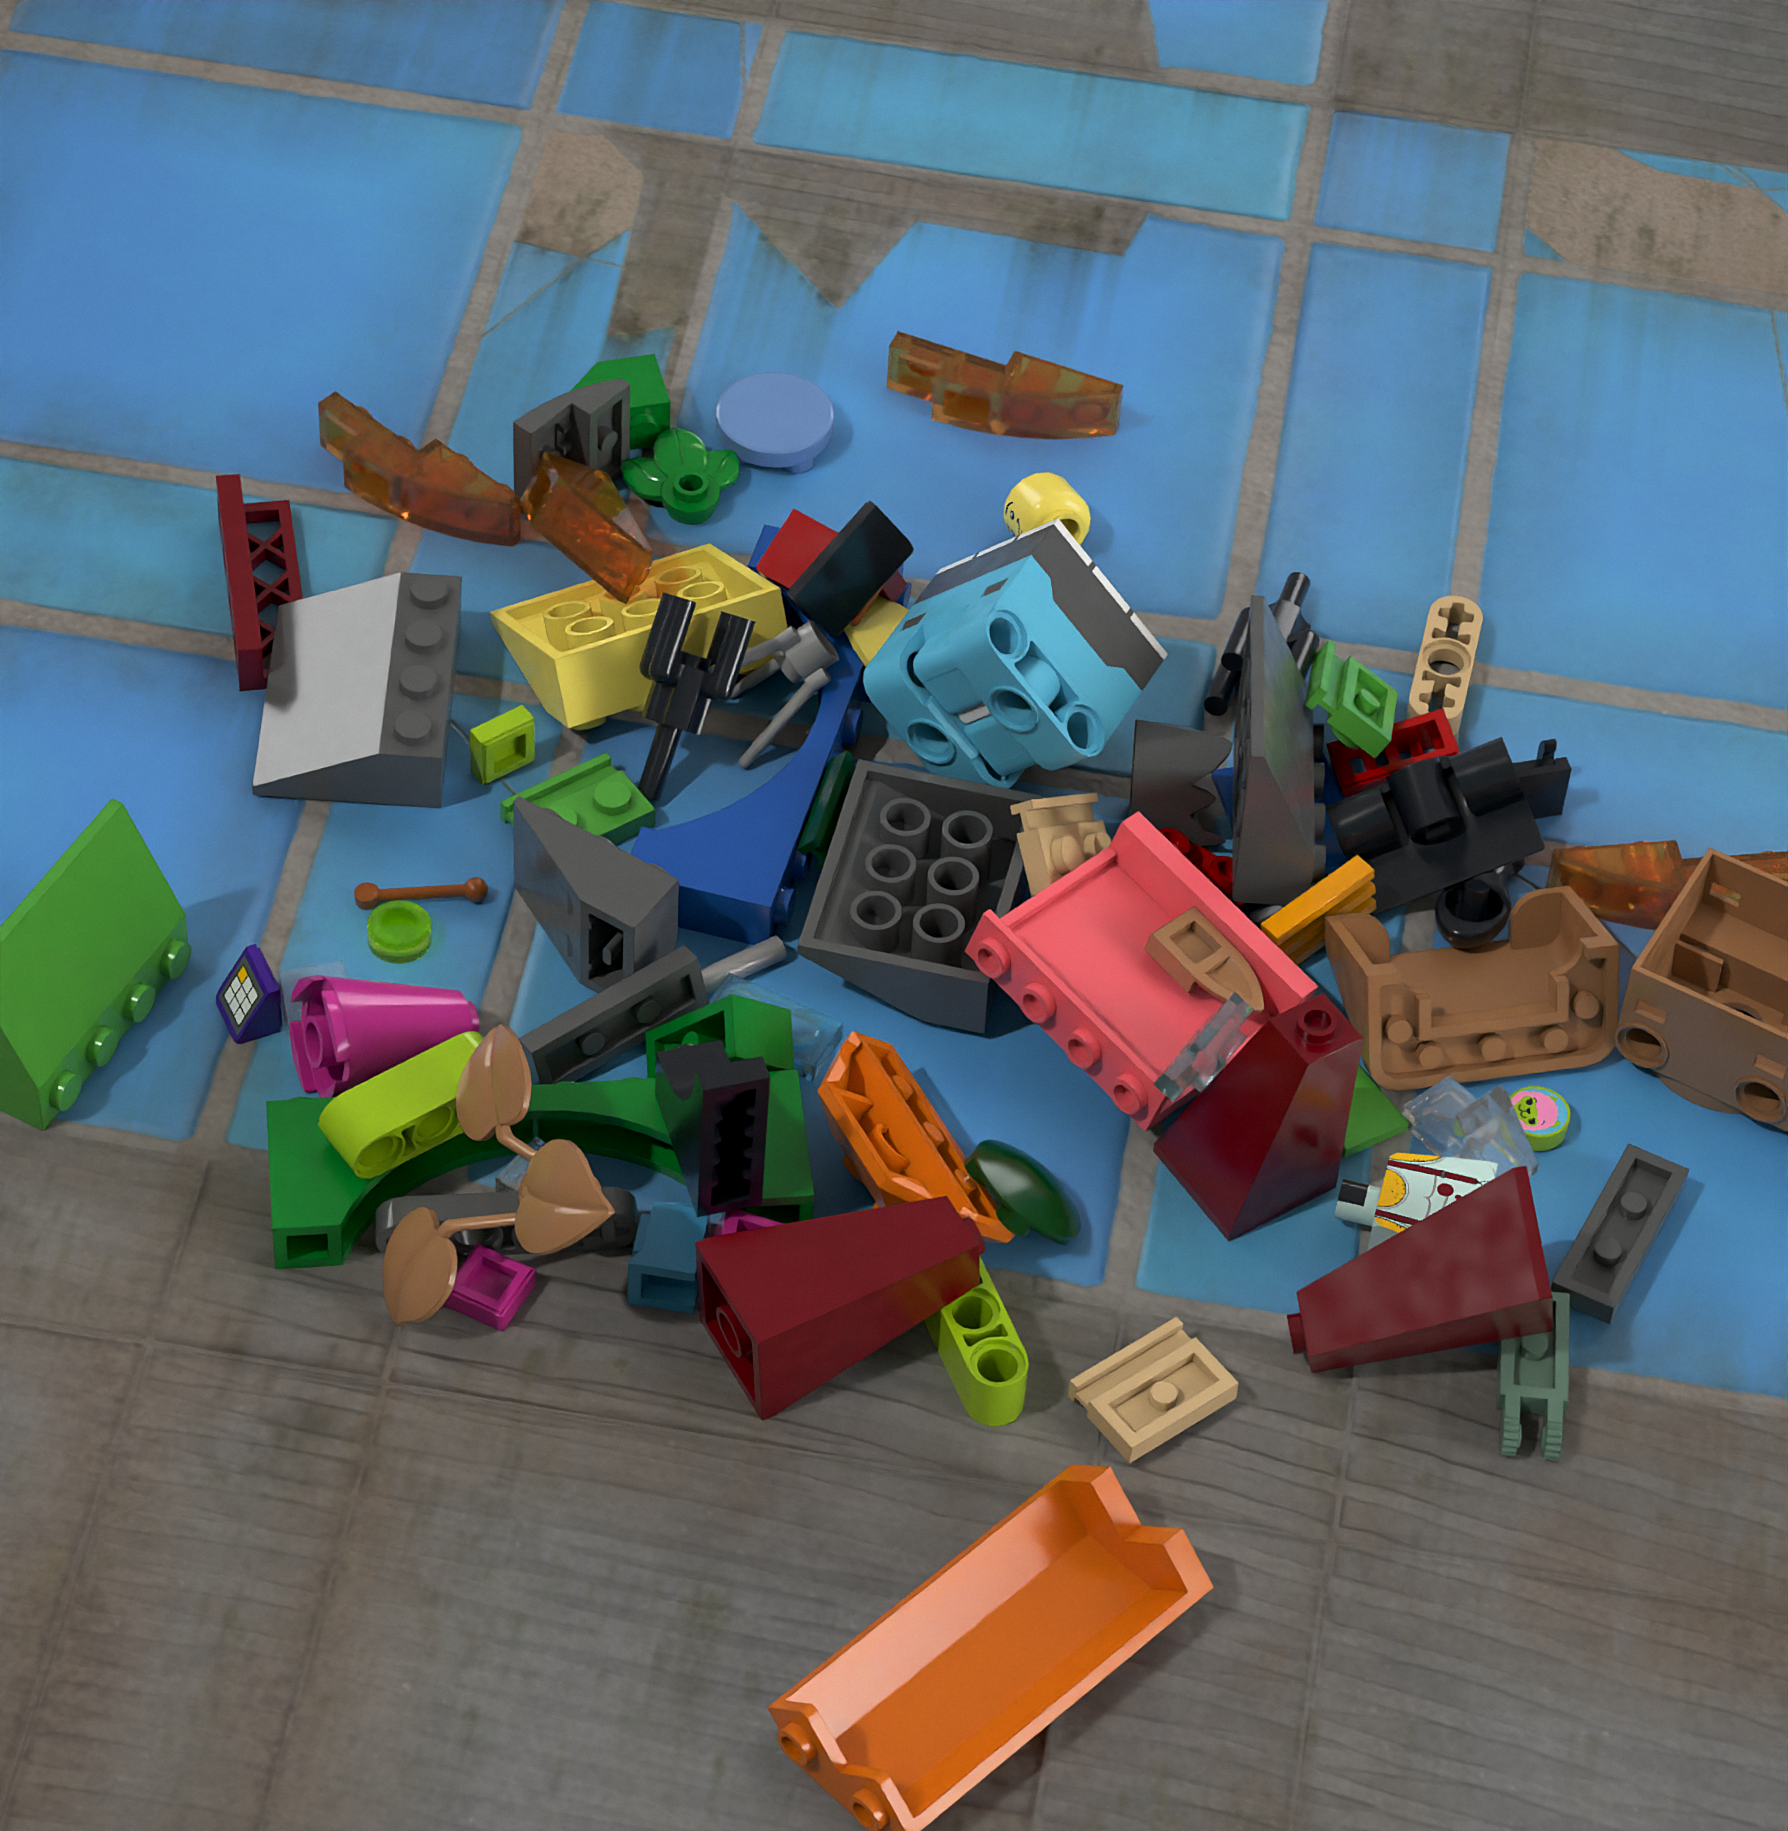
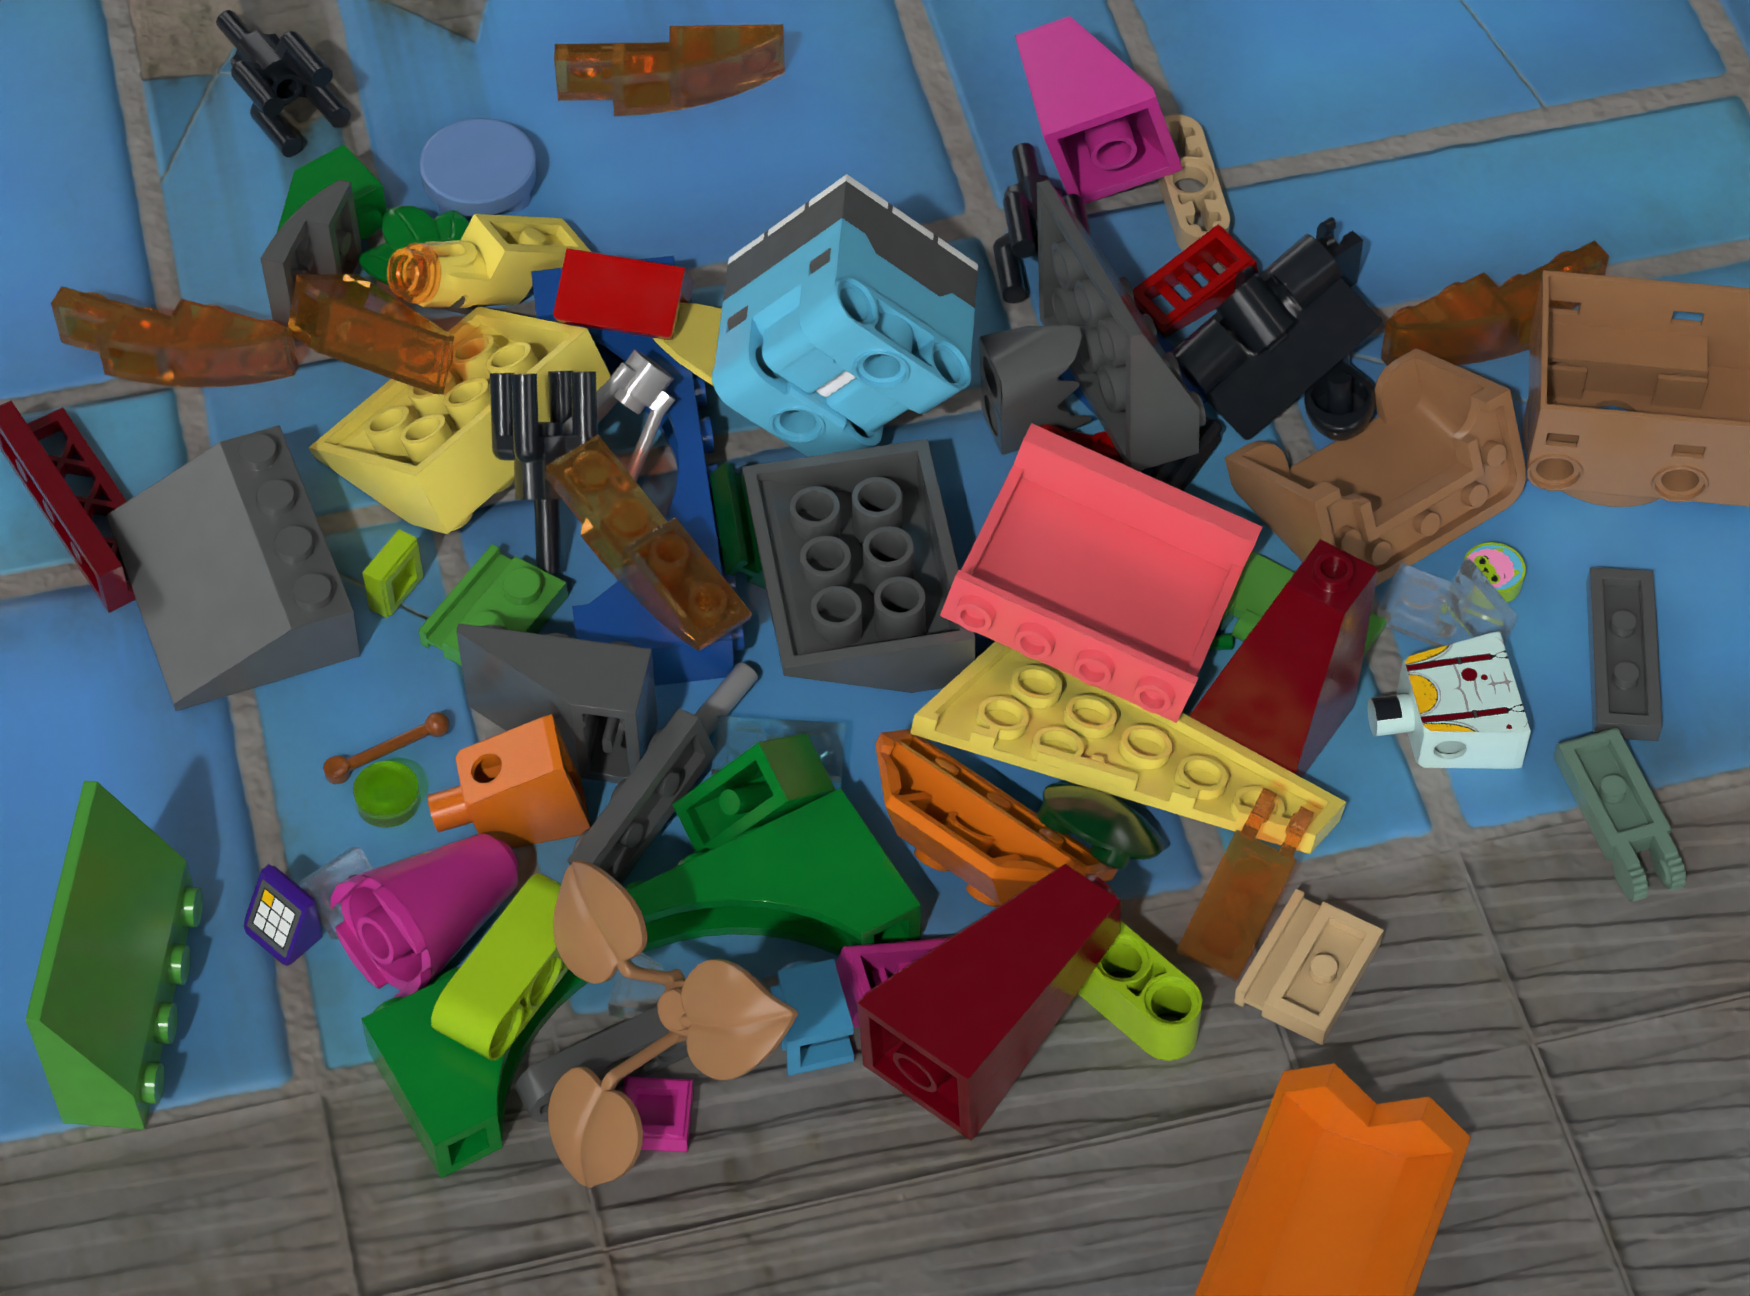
camera: 20 degrees left, 5 degrees up
black arch [655,1040,770,1217] -> none
black slope [788,501,914,638] -> none
light yellow head [1003,472,1091,545] -> none
tan plate [1010,792,1112,896] -> none
medium nougat plate [1144,906,1264,1013] -> none
clear light blue plate [1153,992,1254,1102] -> none
light orange tile [1261,855,1377,965] -> none
dark red slope [1287,1165,1553,1373] -> none
bright green plate [1305,639,1398,758] -> none
none -> black plant [216,10,351,157]
none -> light yellow plate [387,214,591,314]
none -> orange torso [427,714,592,849]
none -> clear orange slope [545,435,752,651]
none -> light yellow wing [910,641,1346,854]
none -> dark pink slope [1015,16,1183,204]
none -> clear orange hinge [1176,788,1314,982]

